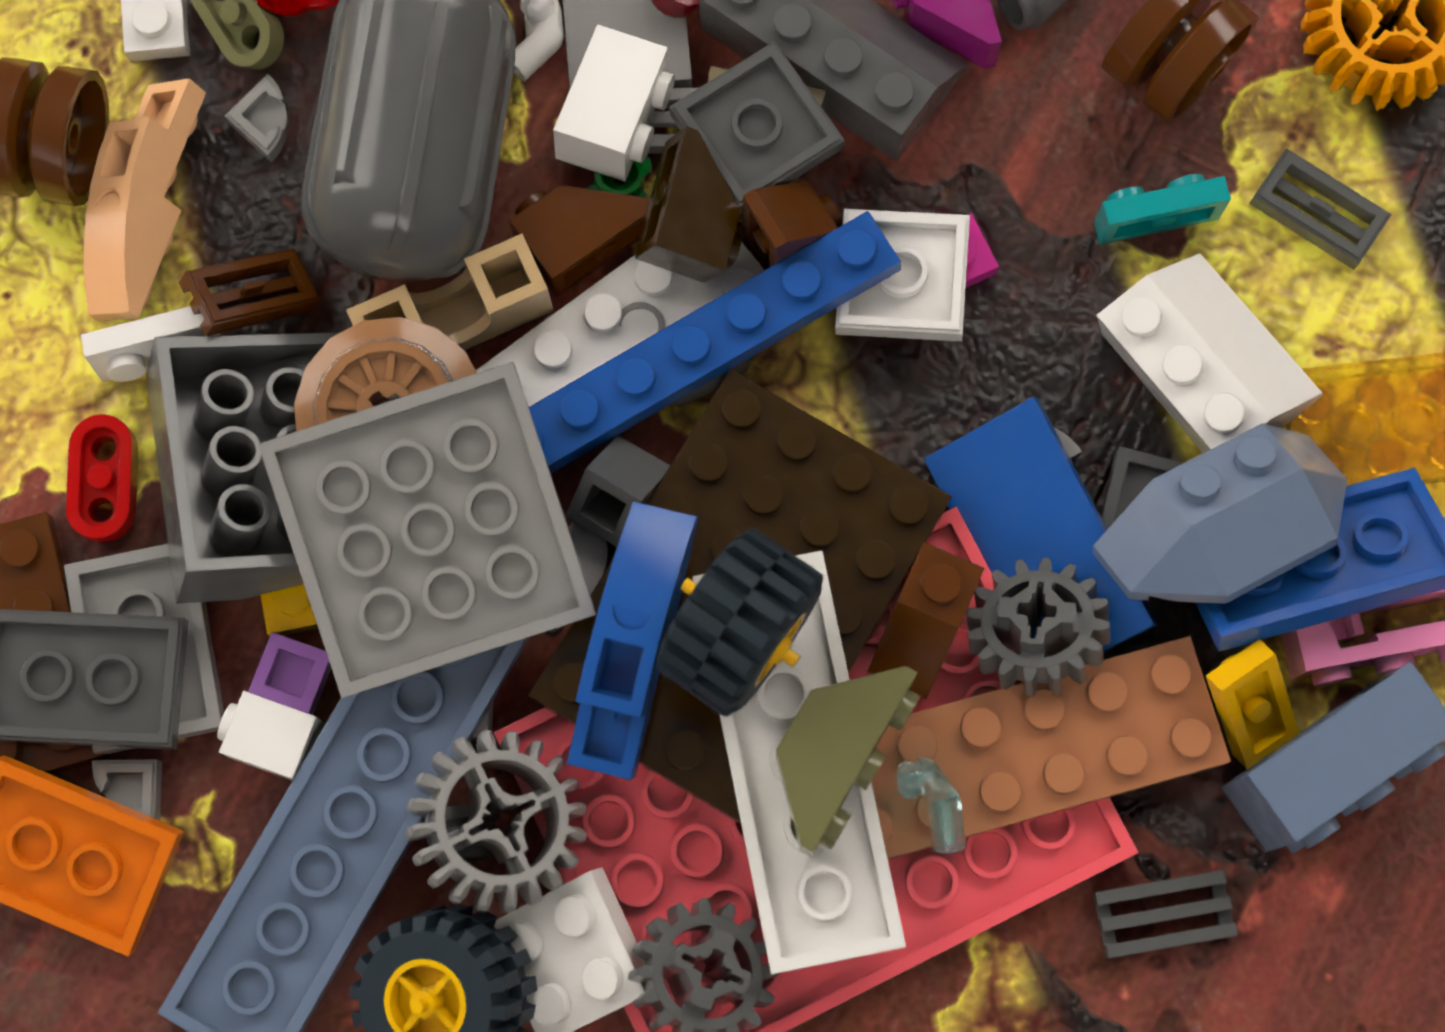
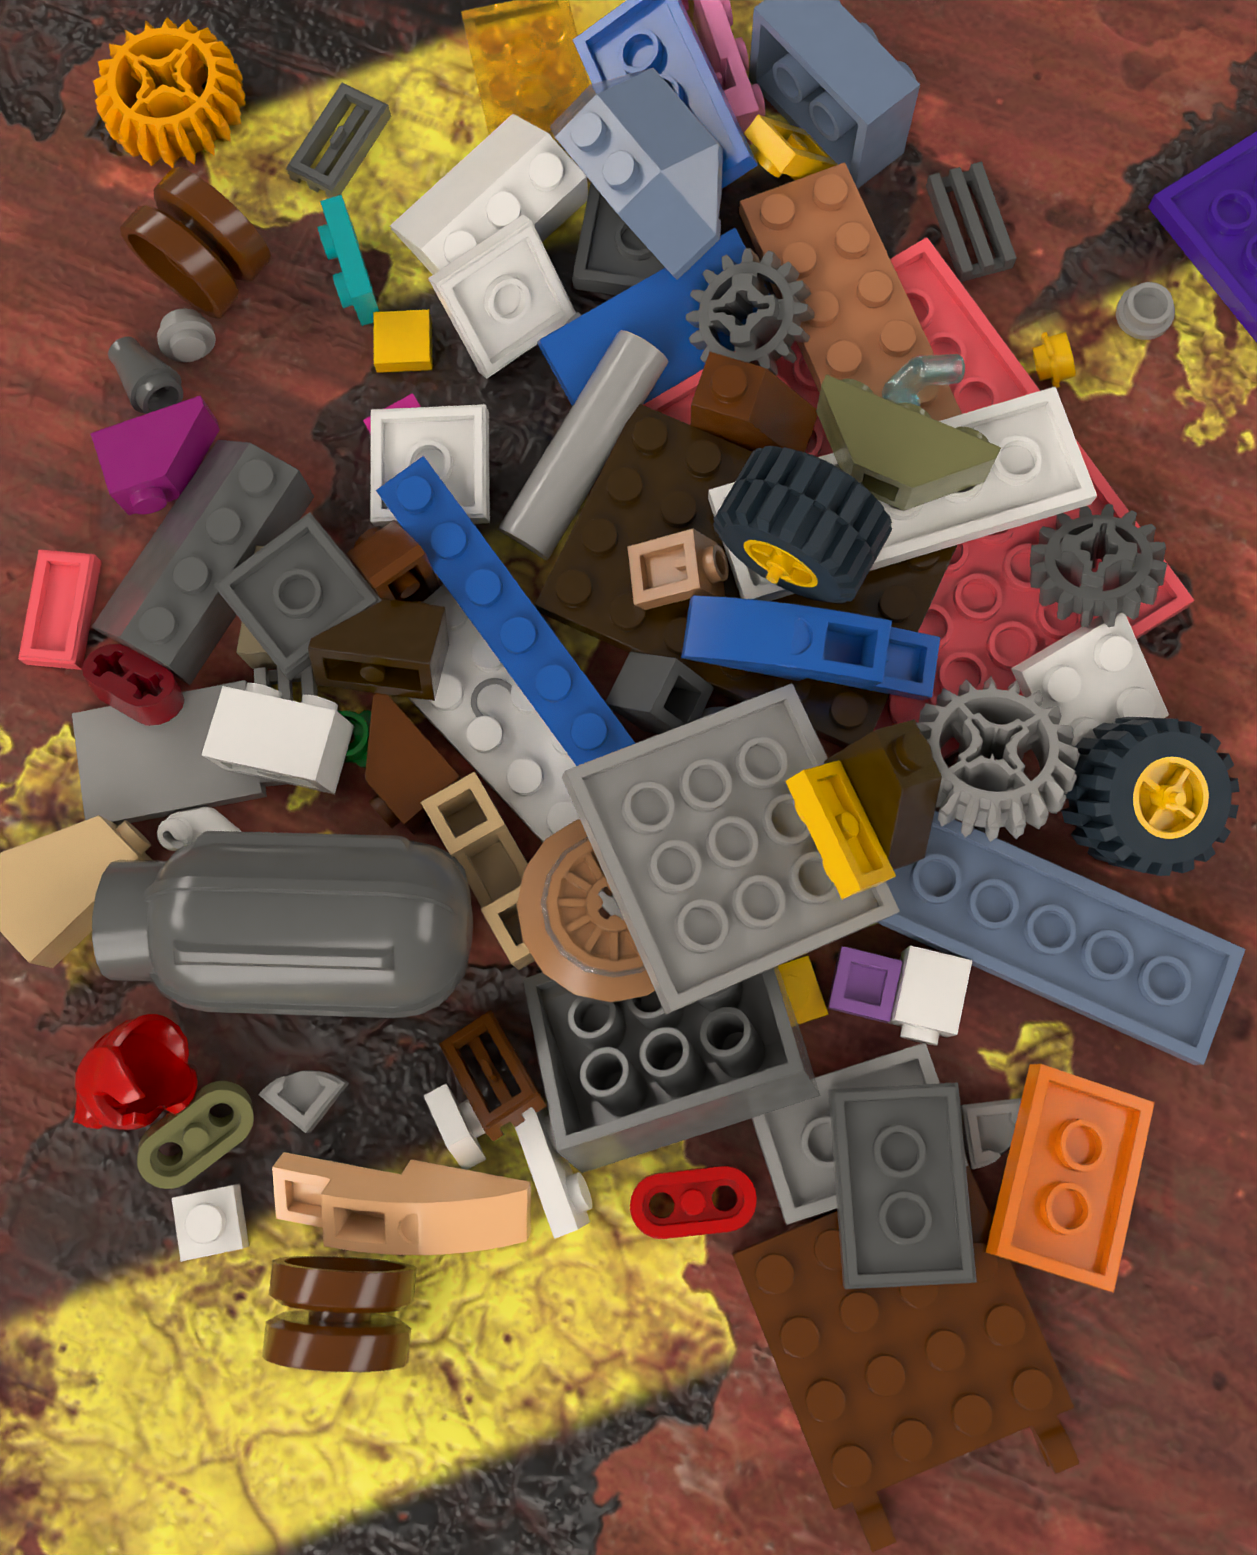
camera: 90 degrees left, 0 degrees up
none -> light grey plate [157,309,216,362]
none -> yellow tile [373,310,433,373]
none -> white plate [424,1084,486,1170]
none -> white tile [428,215,576,378]
none -> light grey brick [497,330,668,560]
none -> medium nougat bracket [628,529,729,610]
none -> yellow plate [785,760,896,899]
none -> dark brown slope [824,719,942,870]
none -> yellow plate [1032,332,1076,388]

